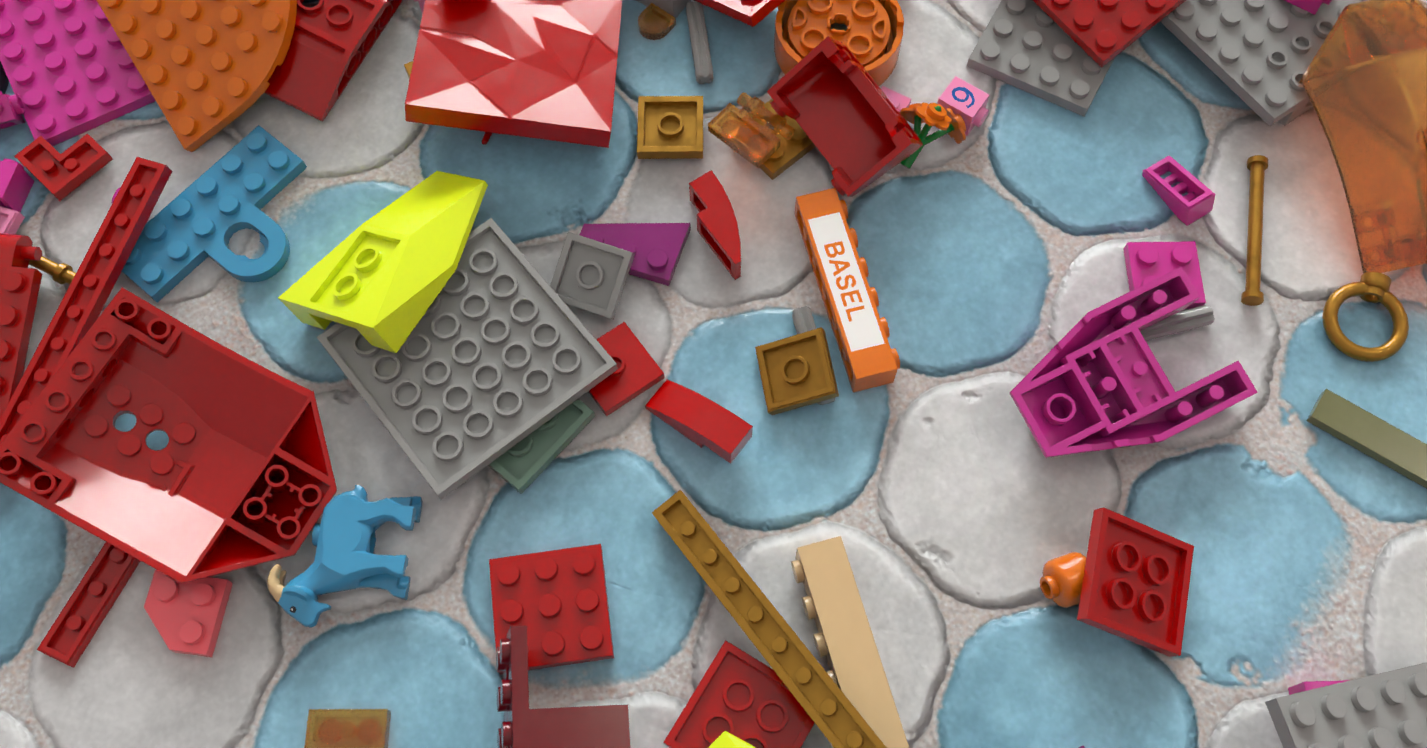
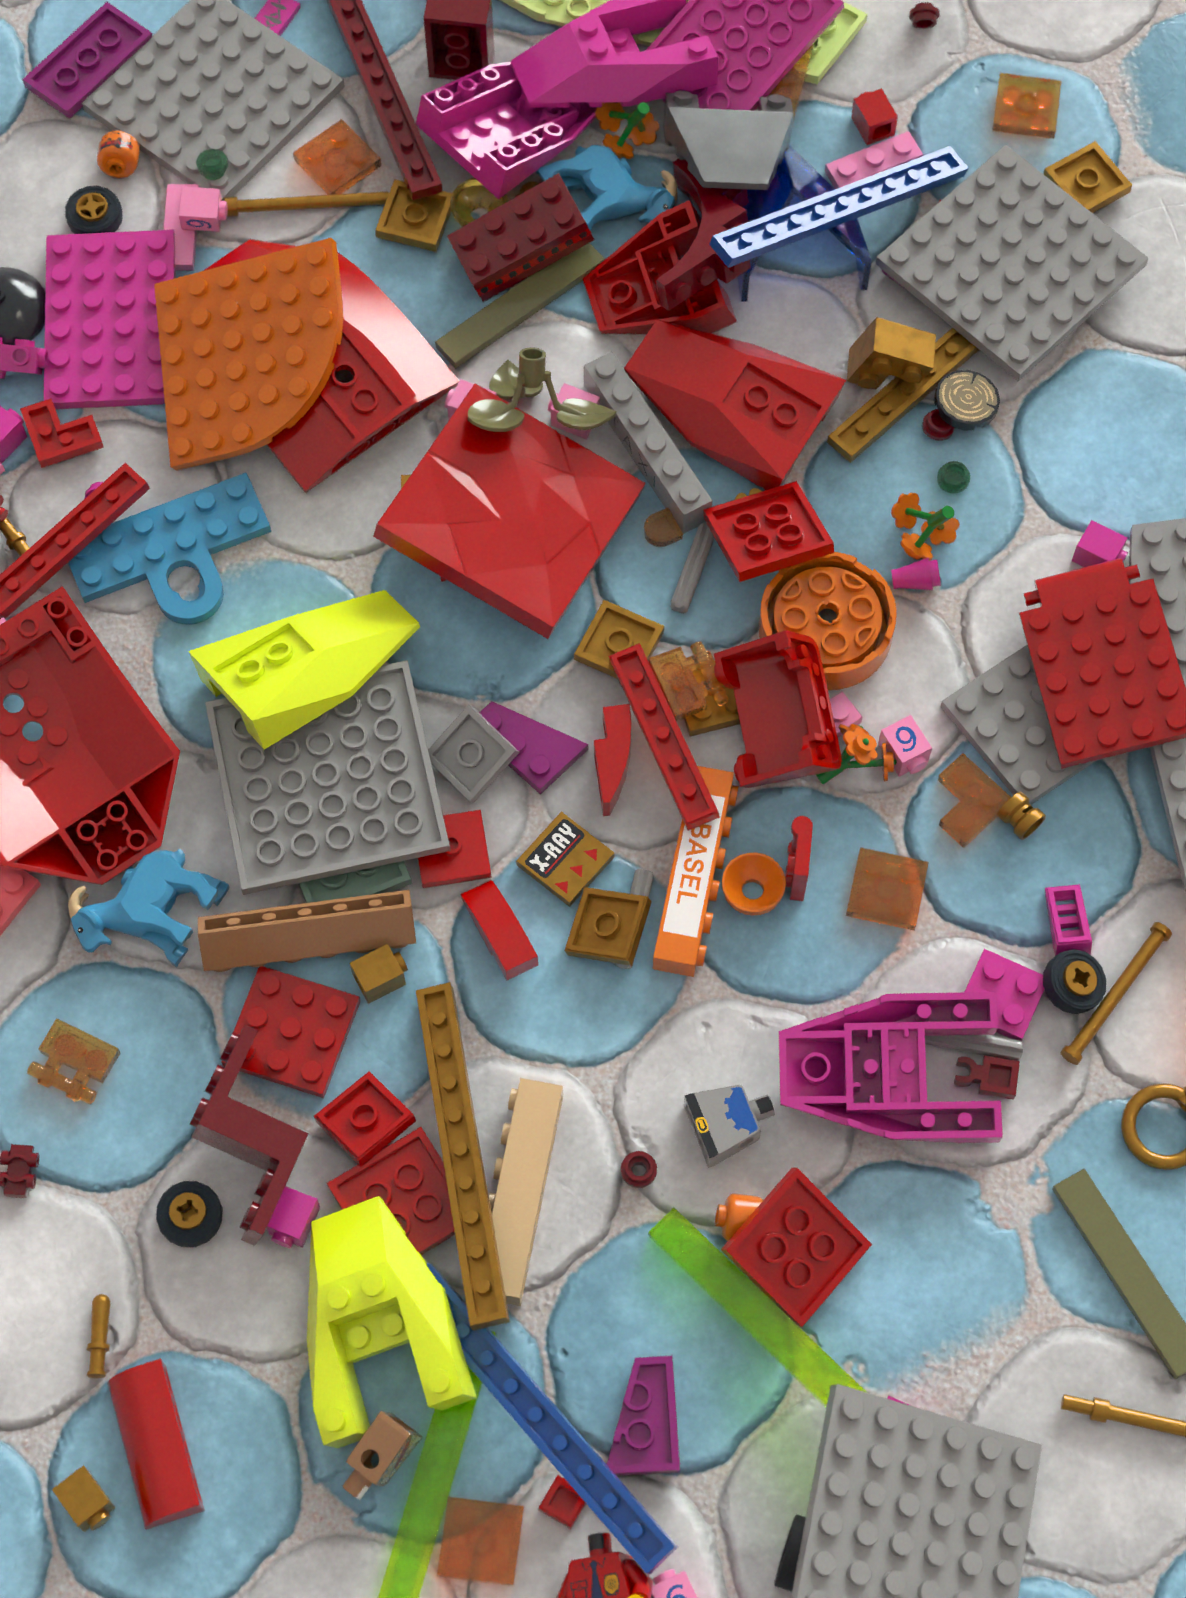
camera: 25 degrees right, 0 degrees up
none -> medium nougat brick [198,890,416,972]
none -> red plate [314,1071,416,1167]
none -> pearl gold brick [350,944,408,1004]
none -> pearl gold tile [516,811,615,907]
none -> red tile [608,643,720,831]
none -> dark red plate [621,1151,657,1188]
none -> clear neon green plate [648,1207,867,1408]
none -> light grey torso [684,1085,775,1168]
none -> orange piece [722,852,786,916]
none -> red plate [785,816,813,901]
none -> clear orange plate [846,847,929,931]
none -> clear orange plate [938,753,1011,848]
none -> dark red plate [954,1056,1020,1100]
none -> pearl gold wheel [997,791,1046,840]
none -> black wheel [1043,949,1106,1014]

